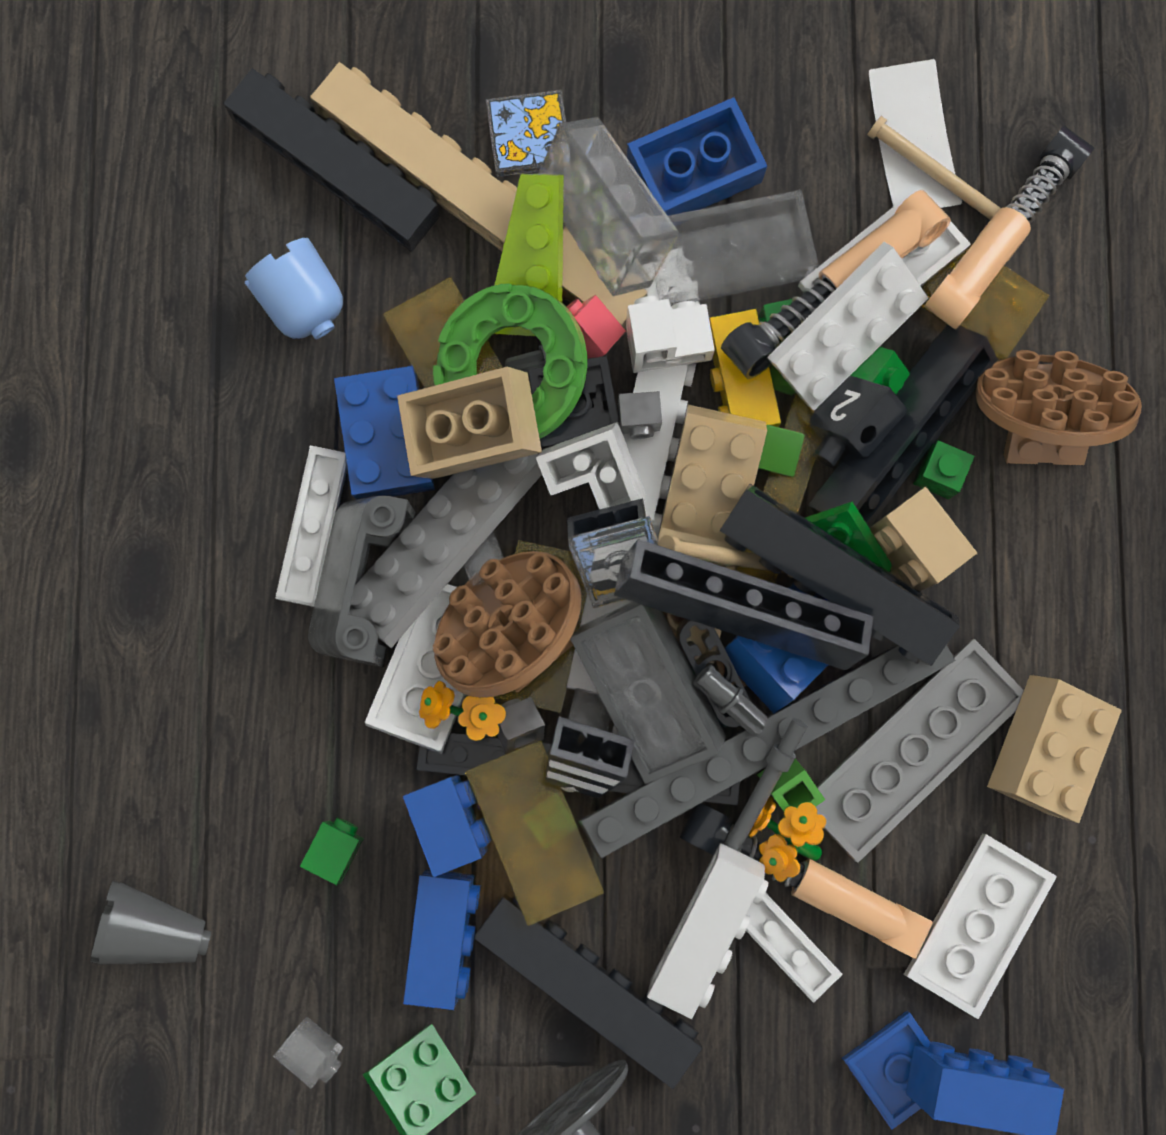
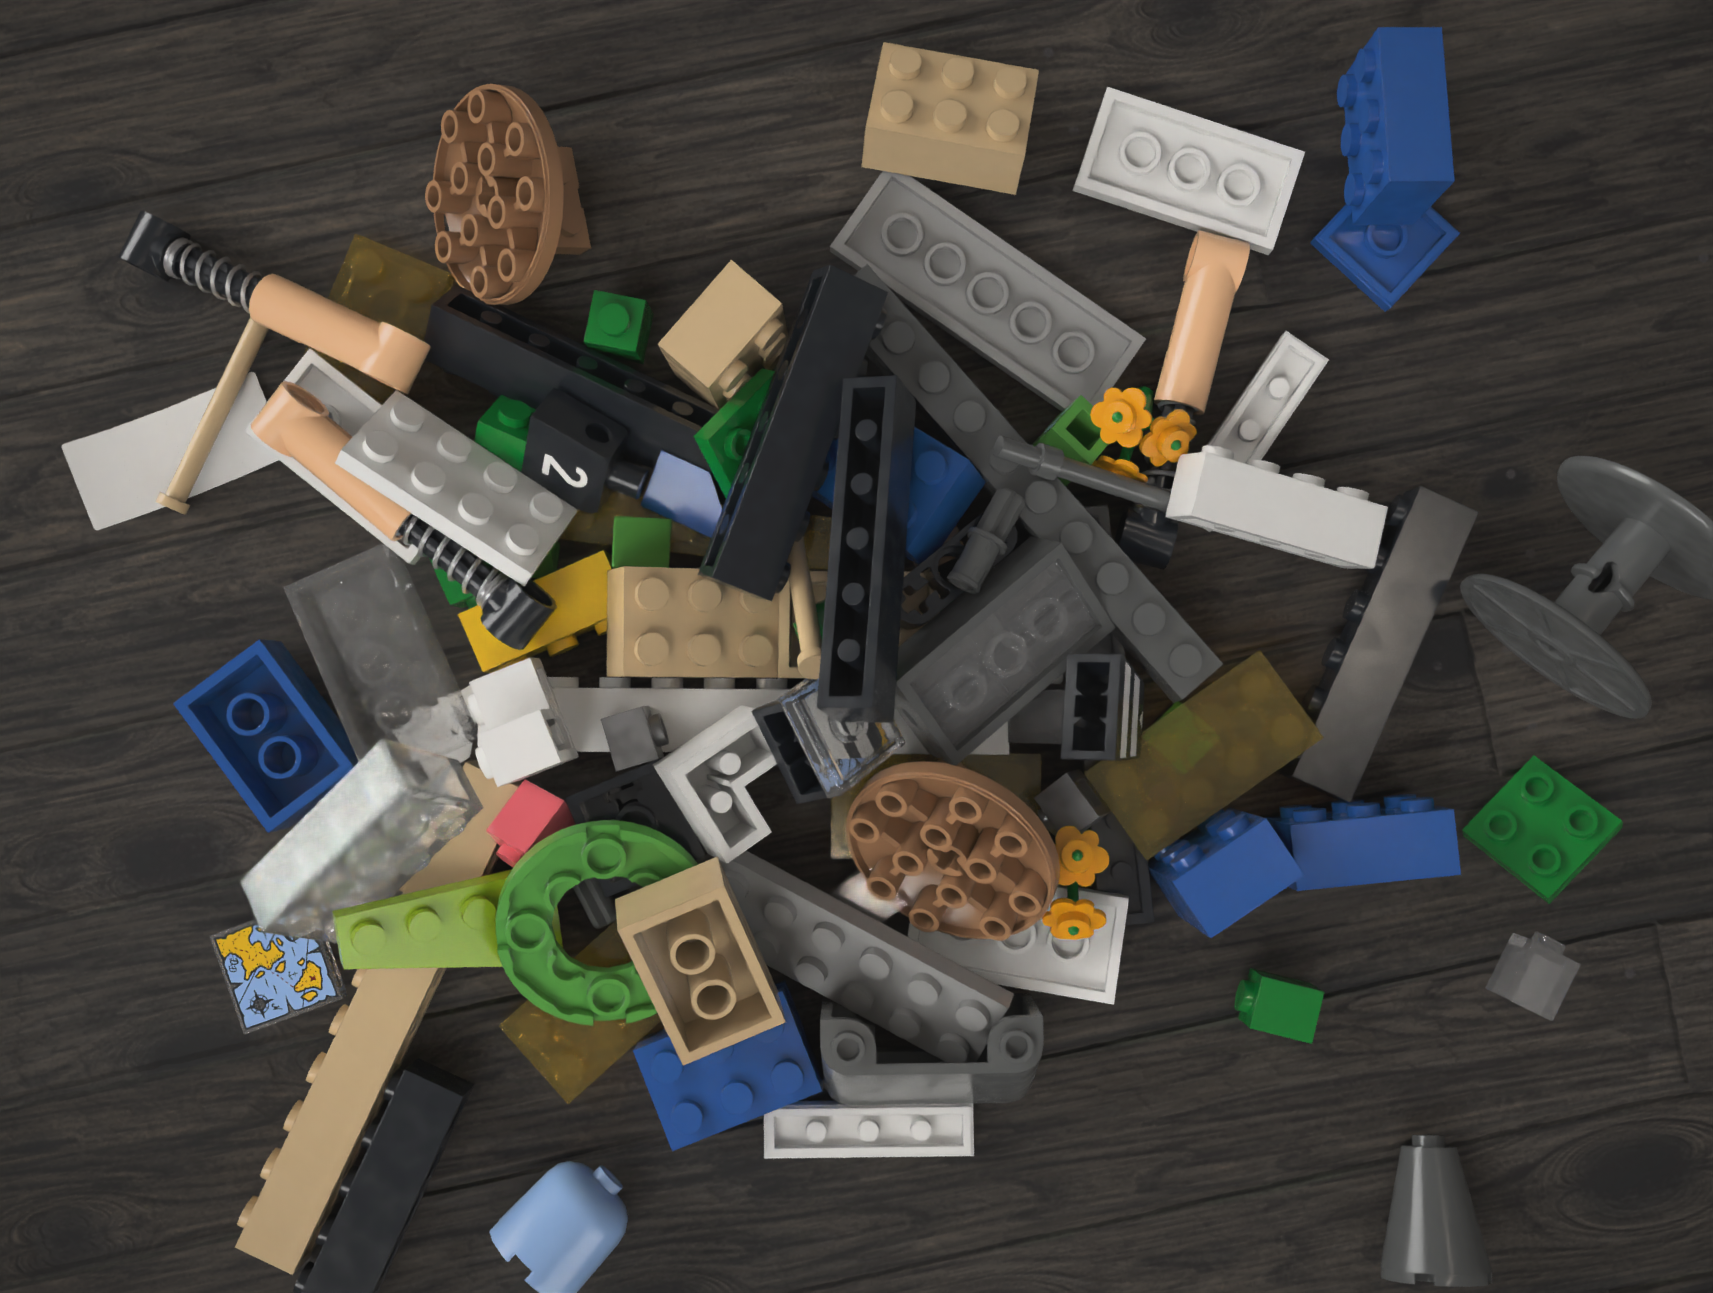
camera: 95 degrees left, 5 degrees up
none -> sticker [640,450,722,538]

